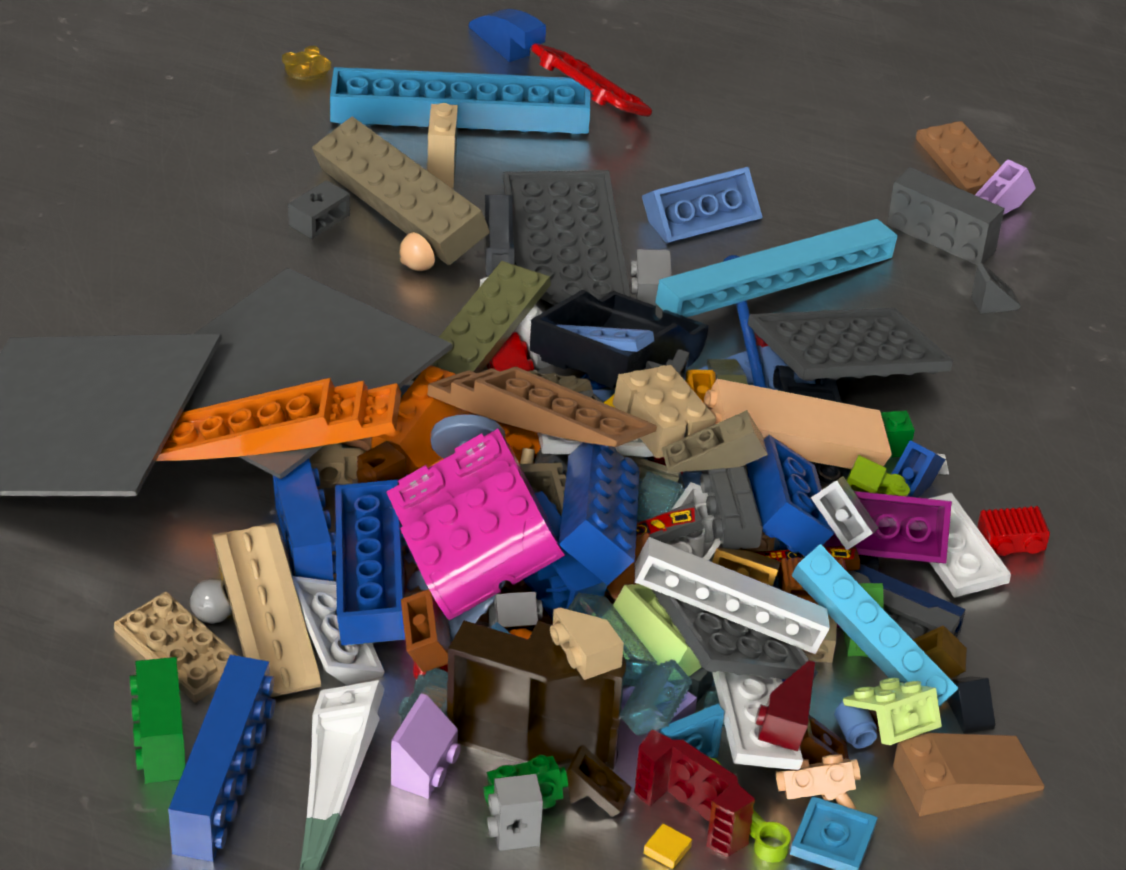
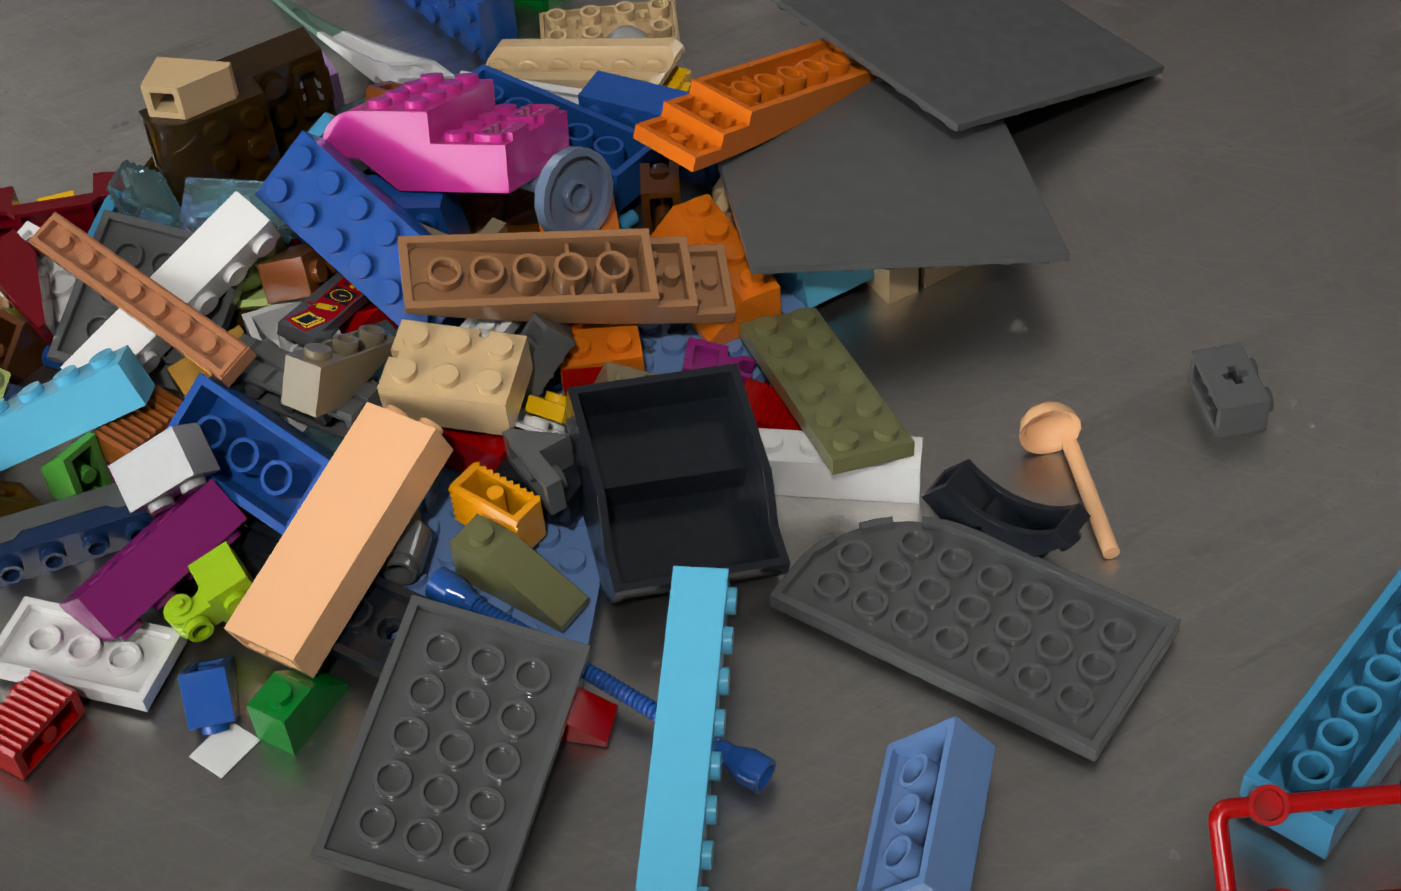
camera: 135 degrees right, 5 degrees up
dark tan brick [312,116,490,266] -> none
tan brick [427,103,458,188] -> none
medium blue tile [556,325,654,352] -> none
light grey brick [630,249,672,306] -> none
none -> nougat tile [28,212,257,388]

